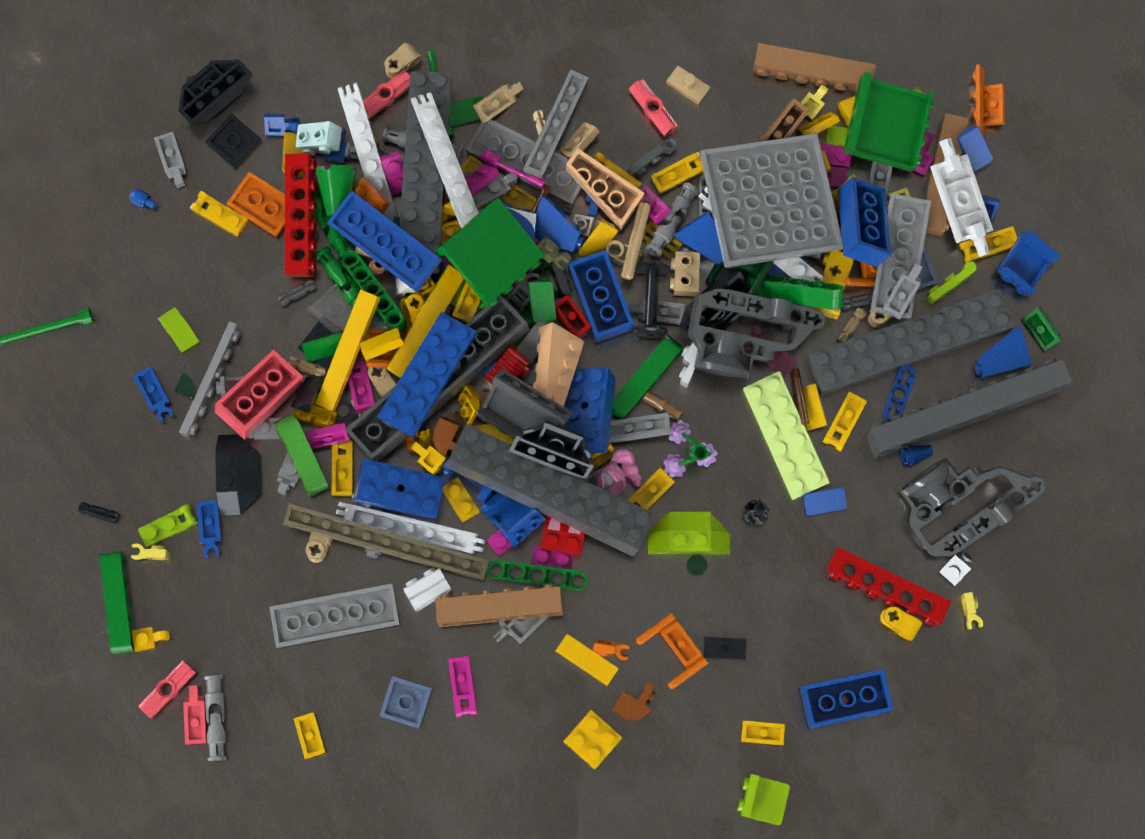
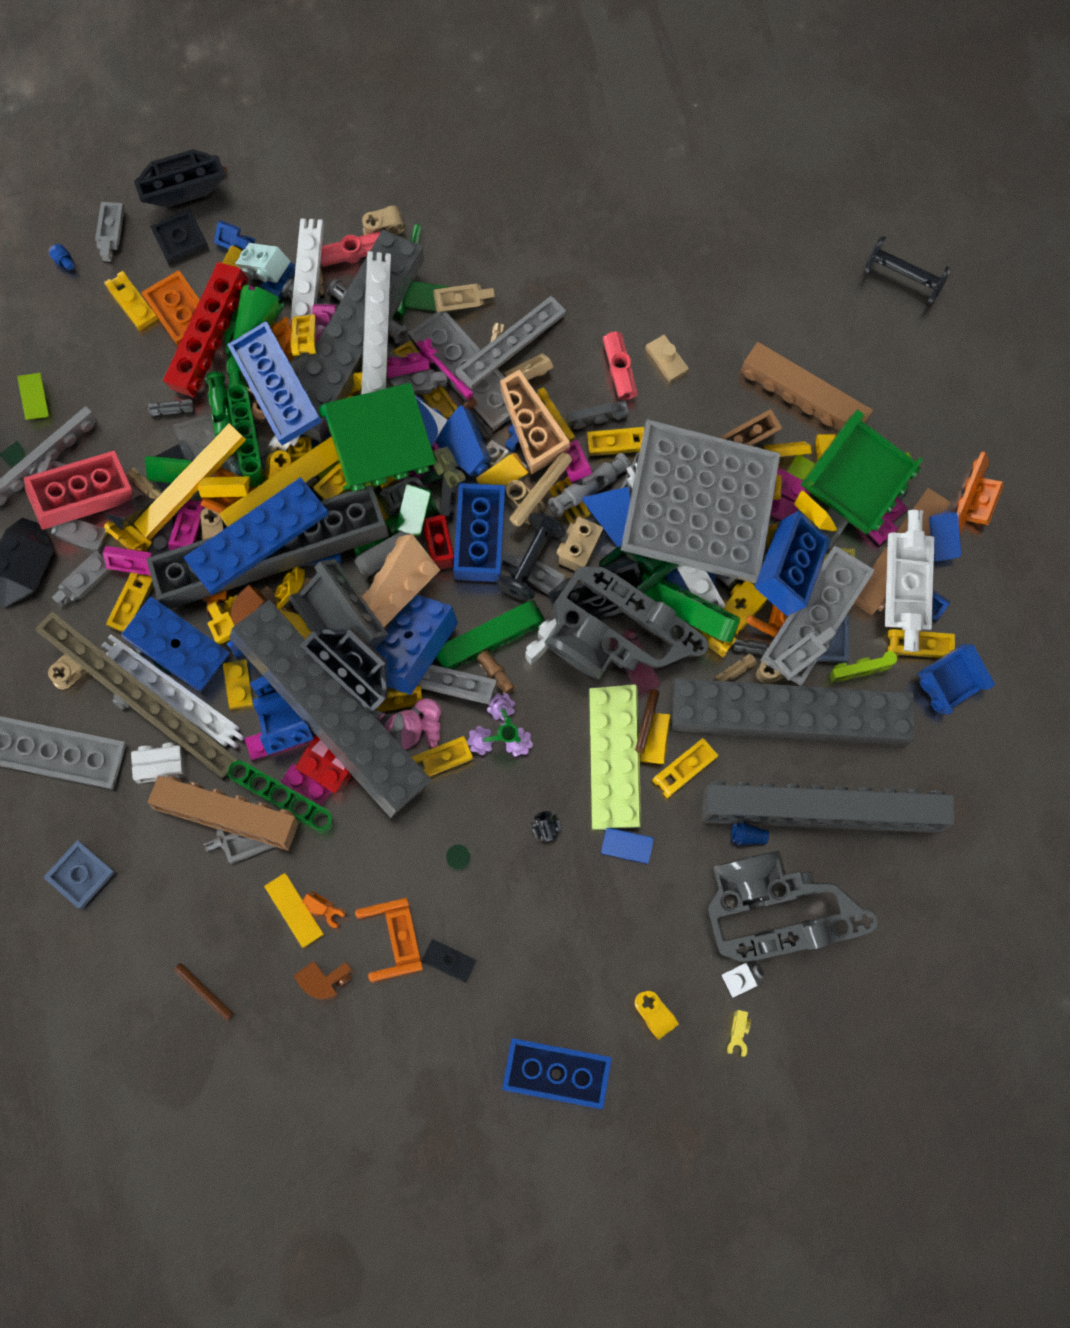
camera: 20 degrees right, 5 degrees down
bright green beam [273,414,329,497] -> none
dark pink plate [448,656,477,718] -> none
red brick [484,346,531,386] -> none
yellow plate [563,710,622,770] -> none
lime wedge [648,512,730,554] -> none
lime bracket [737,774,790,825] -> none
yellow plate [741,721,785,746] -> none
light yellow plate [801,84,829,121] -> none
red brick [825,547,952,627] -> none
blue beam [883,365,916,421] -> none
blue slope [975,326,1032,381] -> none
green slope [1021,306,1064,352] -> none
none -> reddish brown bar [174,963,234,1021]
none -> yellow plate [291,314,316,356]
none -> yellow slope [794,491,837,531]

